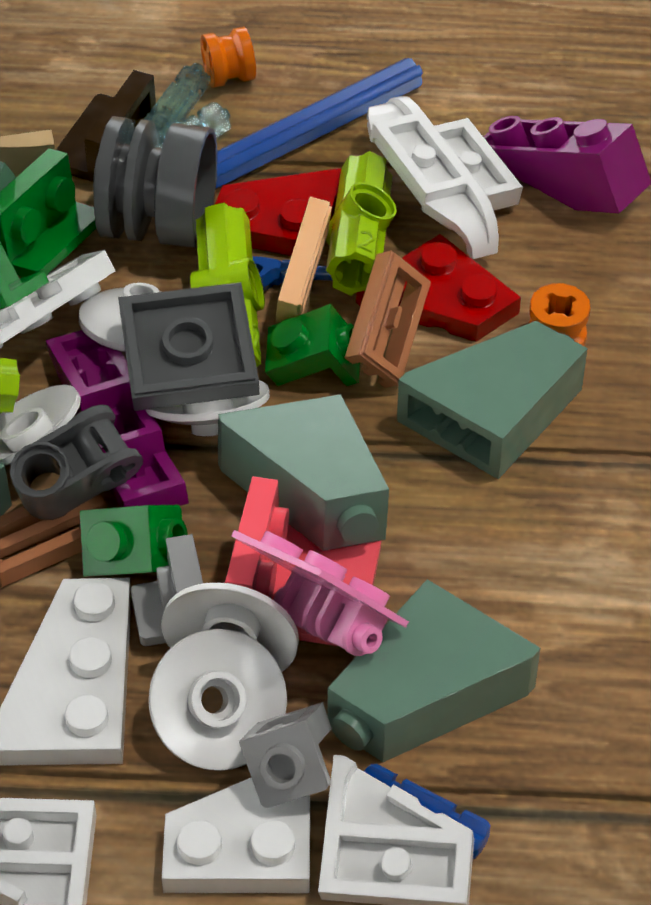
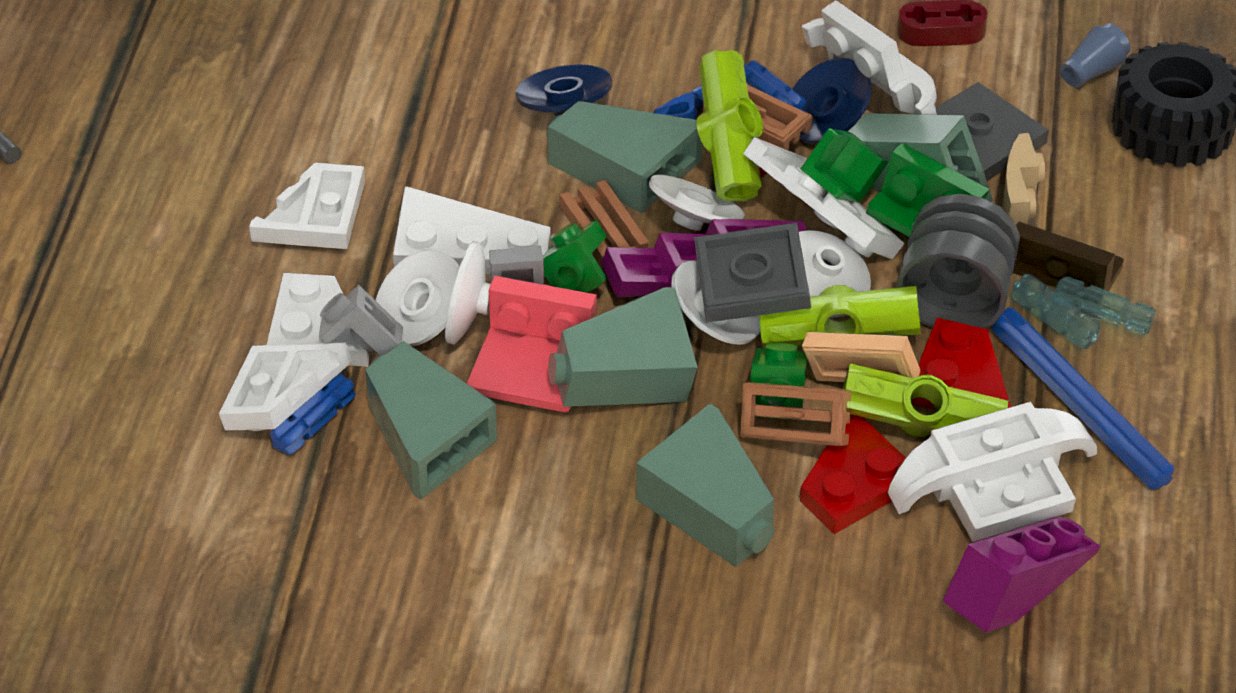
camera: 95 degrees right, 5 degrees down
dark grey piece [10,405,143,520] -> none
orange wheel [200,26,256,88] -> none
bright pink hinge [231,530,409,656] -> none
orange wheel [529,283,591,346] -> none

